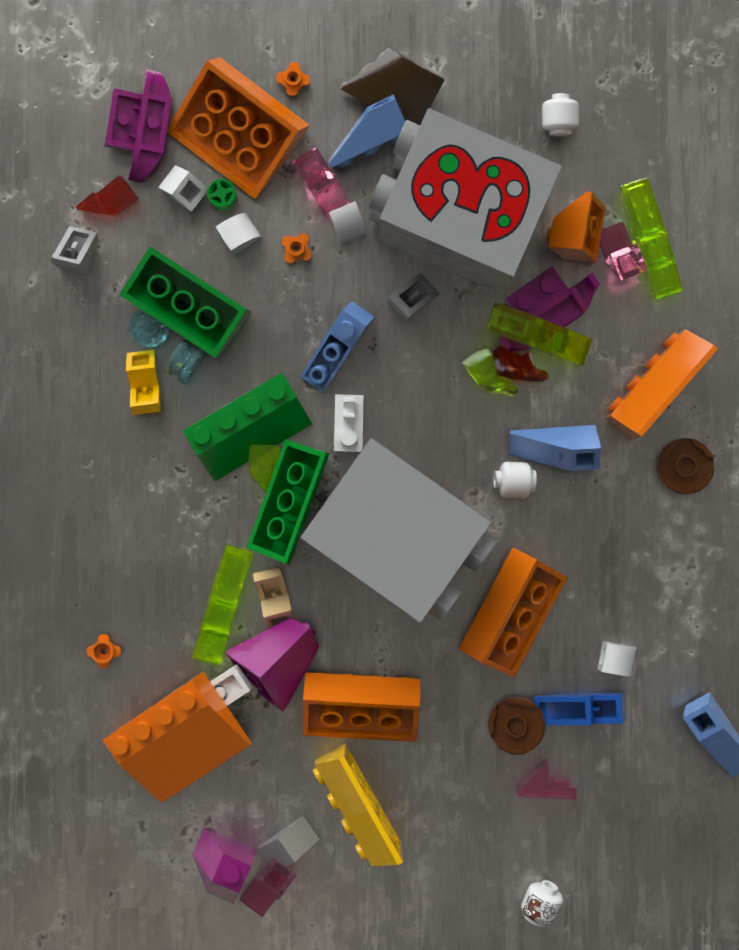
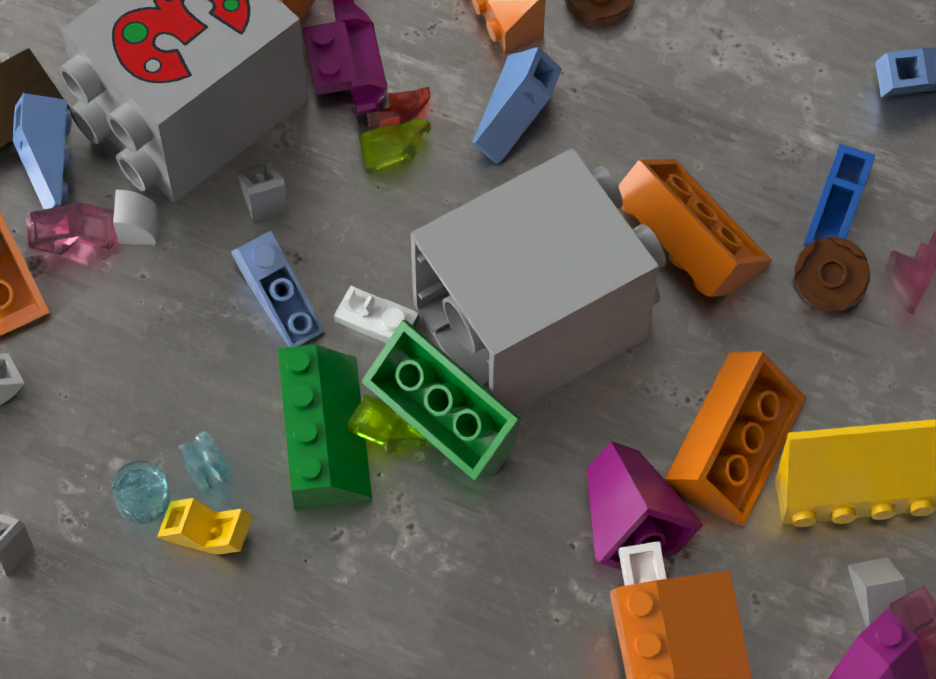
camera: 65 degrees left, 25 degrees down
green slope [119,246,251,358] -> none
clear neon green slope [192,544,254,667] -> none
green wheel [207,179,237,211] -> none
white brick [216,213,262,256] -> none
tan slope [253,567,295,629] -> none
orange plate [282,233,312,264] -> none
clear neon green slope [485,302,593,366] -> none
white head [493,462,537,499] -> none
white brick [597,641,637,677] -> none

